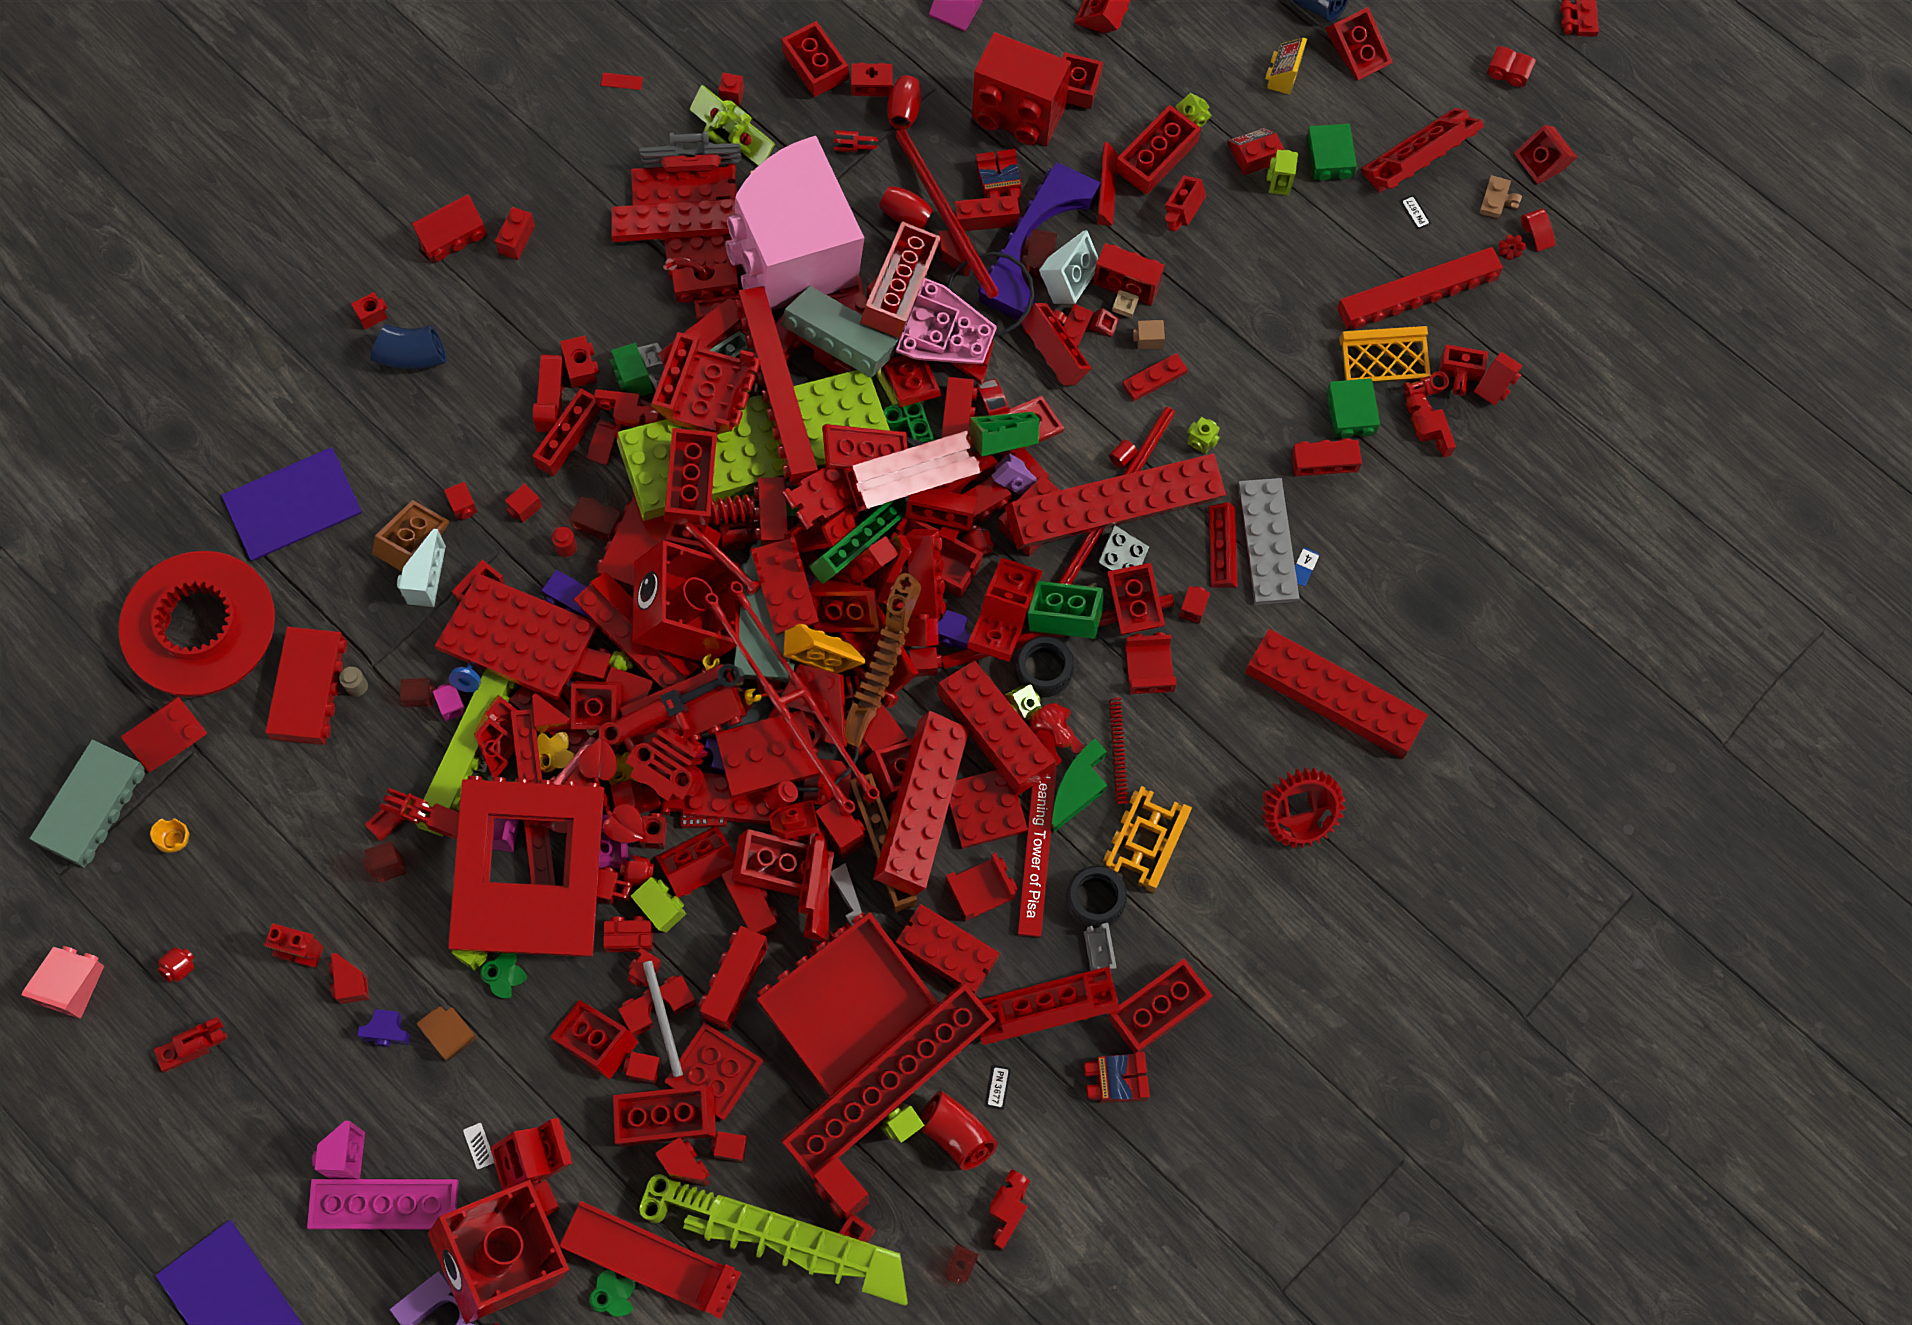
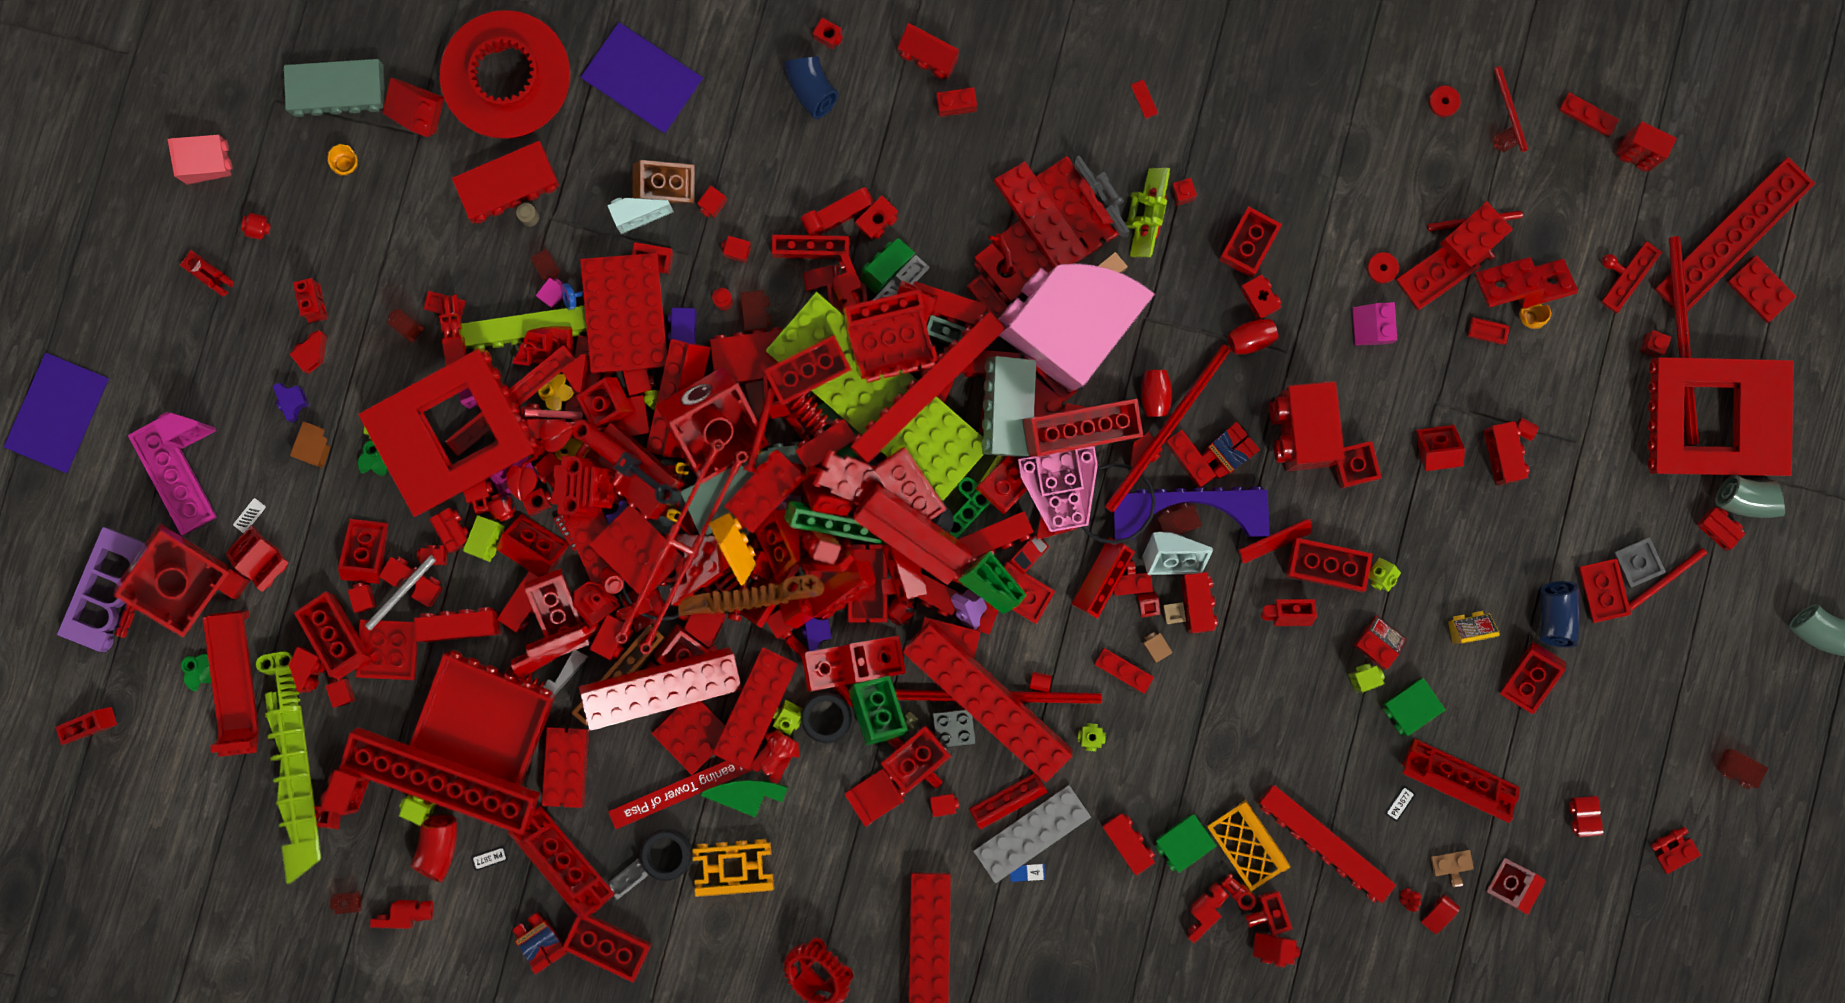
camera: 65 degrees right, 15 degrees up
red arm [833,130,878,153] -> none
red panel [945,853,1018,922] -> none
red piece [1109,697,1129,804] -> none

